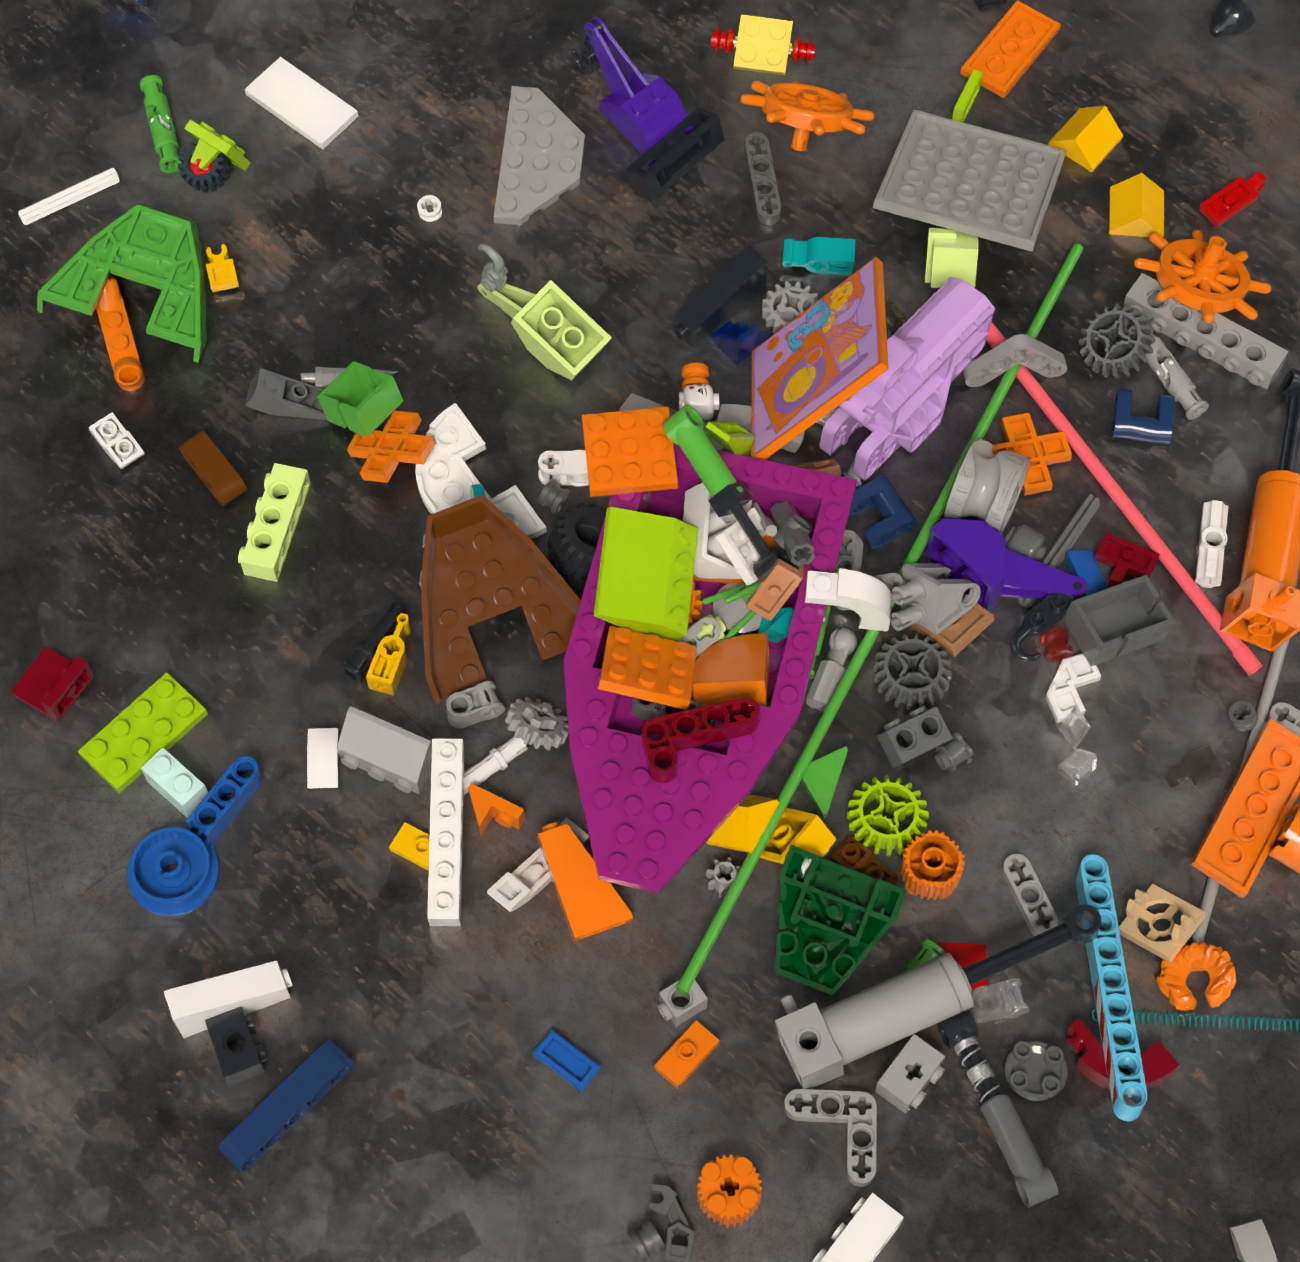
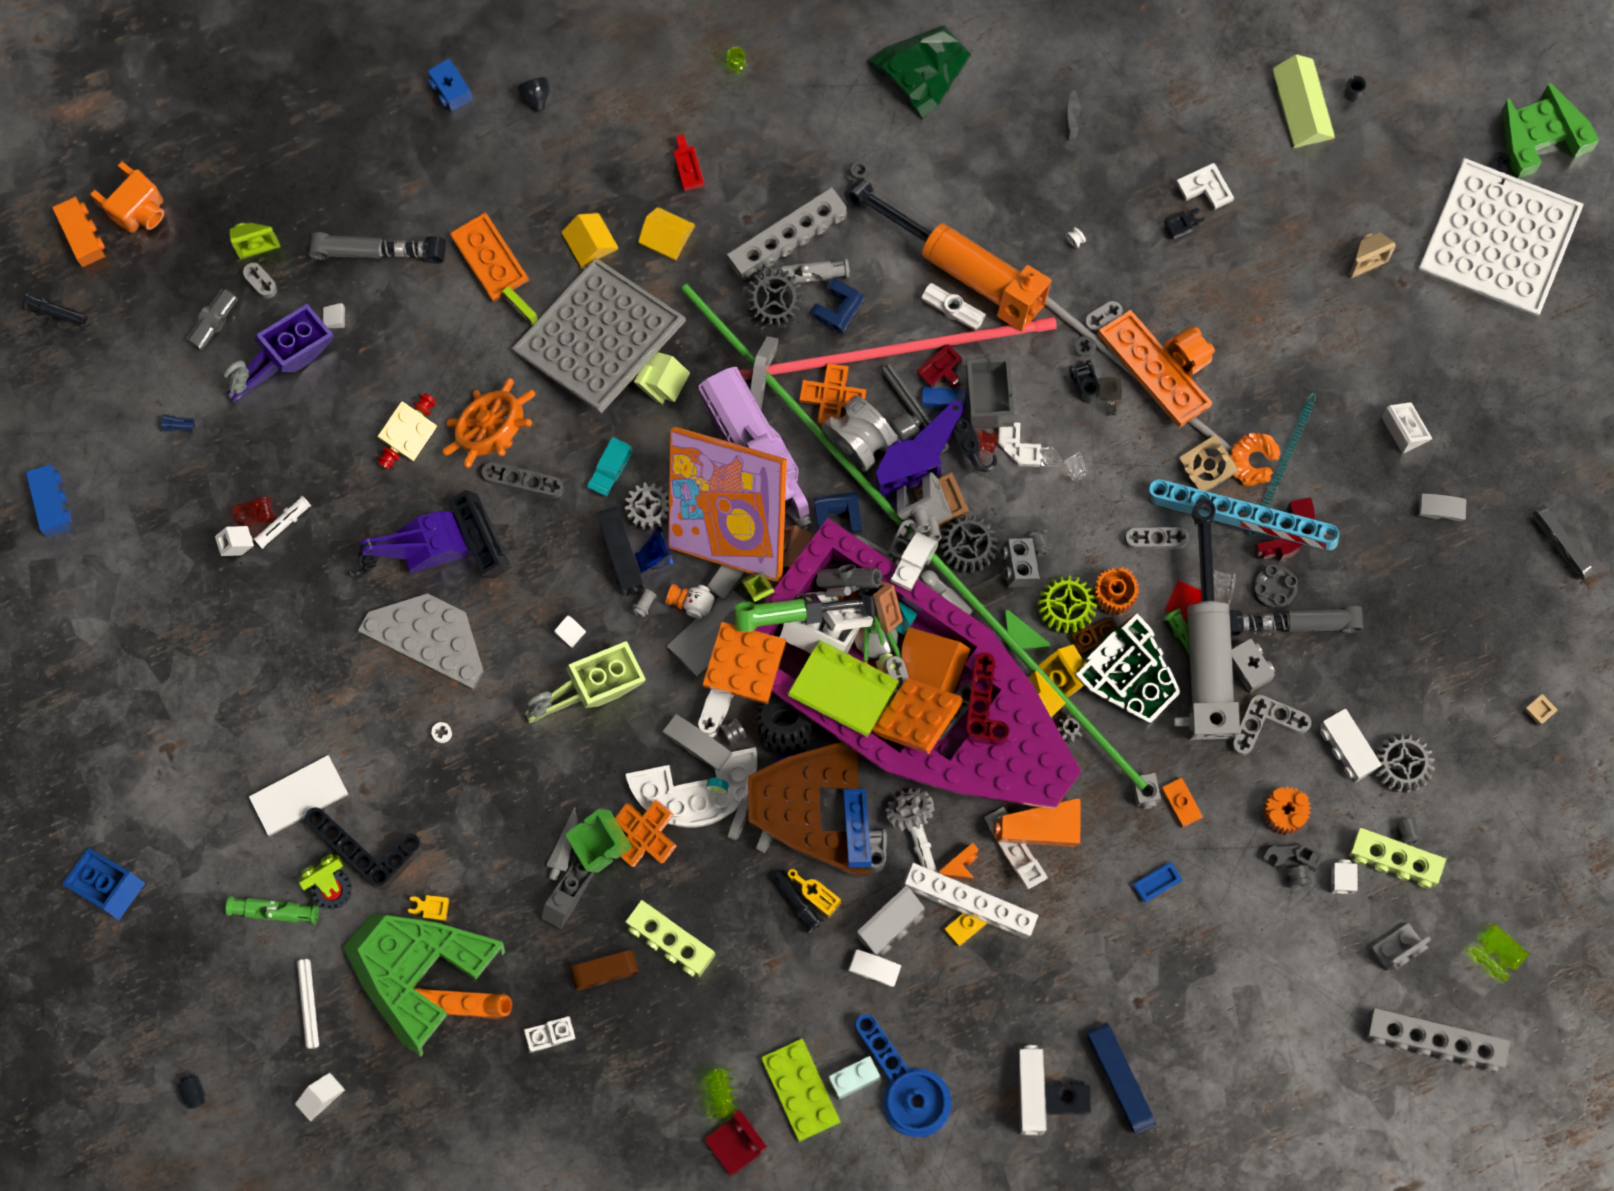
camera: 65 degrees left, 10 degrees up
orange piece [1134,230,1271,324] -> none
none -> black beam [305,807,423,890]
none -> white slope [554,615,586,648]
none -> light grey pin [632,589,657,618]
none -> light grey slope [663,714,732,771]
none -> clear neon green piece [704,1068,740,1119]
none -> blue plate [843,789,872,868]
none -> black piece [1069,360,1100,404]

